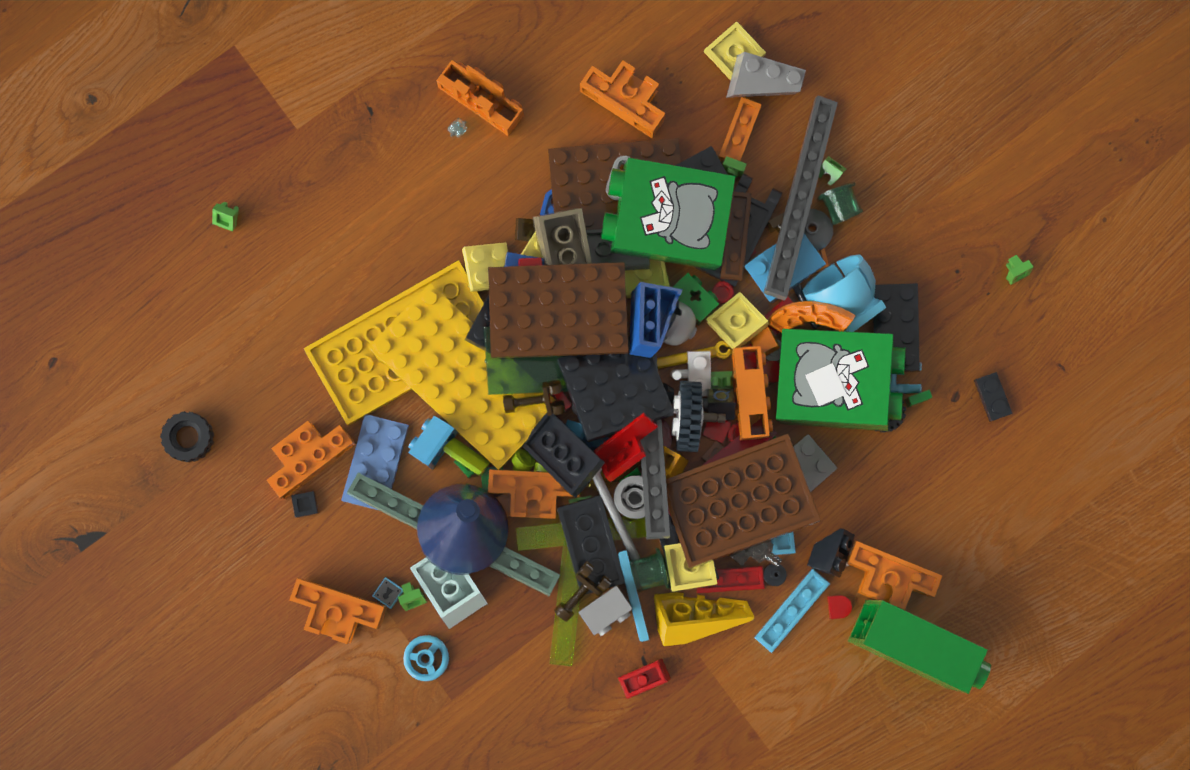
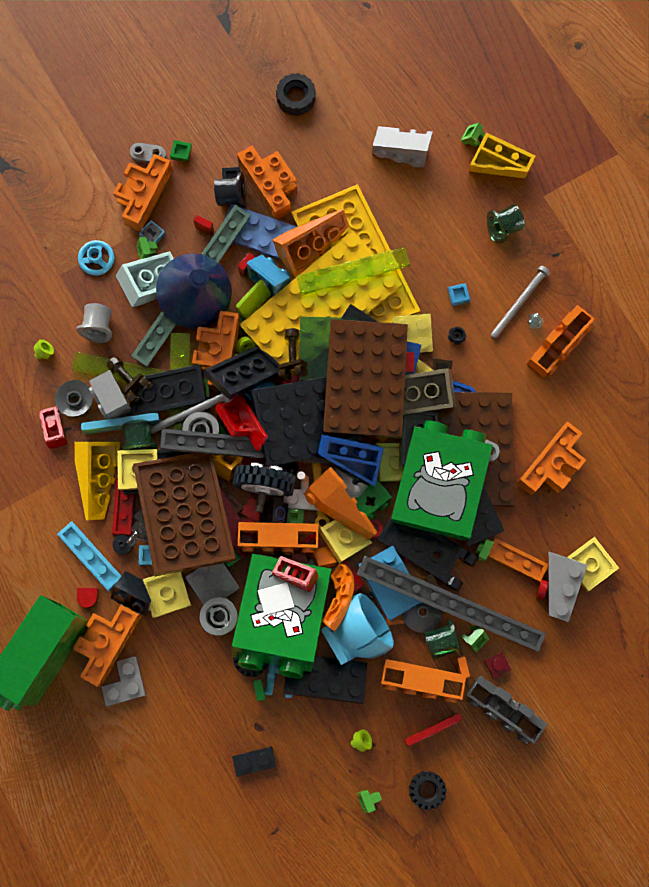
camera: 95 degrees right, 5 degrees down
reddish brown tile [720,191,752,281] -> none
none -> lime tile [34,340,54,359]
none -> dark grey dish [55,380,93,417]
none -> light grey piece [76,303,112,343]
none -> light grey plate [102,656,146,707]
none -> light grey plate [130,143,166,164]
none -> light yellow plate [143,572,192,618]
none -> green plate [170,140,192,163]
none -> red tile [193,215,214,236]
none -> light grey piece [199,597,238,636]
none -> black piece [214,172,247,208]
none -> red tile [238,253,255,277]
none -> orange wedge [272,209,349,277]
none -> red slope [272,556,319,592]
none -> clear neon green tile [296,247,410,295]
none -> orange wedge [303,467,377,540]
none -> lime tile [351,729,372,752]
none -> wedge [372,126,433,168]
none -> orange piece [380,659,466,703]
none -> red tile [403,713,463,747]
none -> black tyre [409,771,447,810]
none -> dark azure tile [447,283,471,306]
none -> black plate [448,327,466,345]
none -> orange tile [455,657,470,678]
none -> dark grey piece [464,675,547,745]
none -> yellow wedge [469,133,536,179]
none -> dark red plate [484,651,511,679]
none -> clear green piece [487,204,525,244]
none -> light grey bar [491,266,550,339]
none -> red tile [536,579,549,600]

